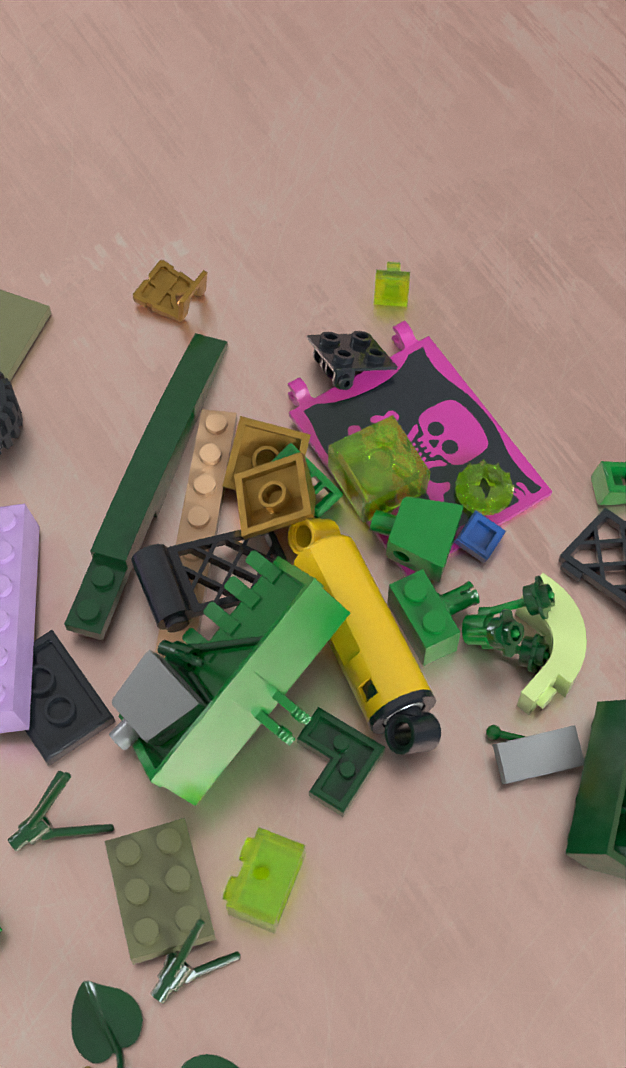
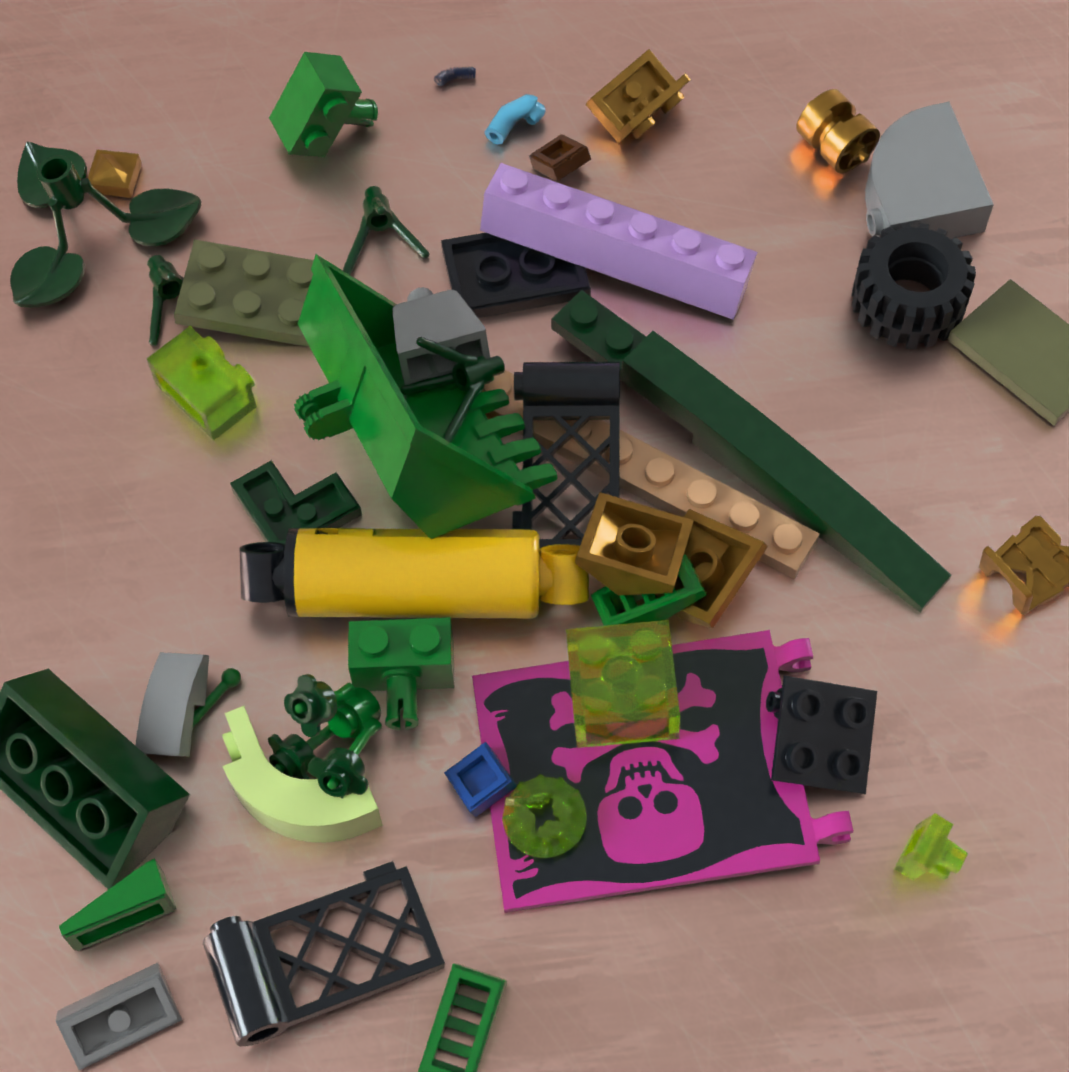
camera: 115 degrees right, 0 degrees up
green torso [370,497,464,583] -> none

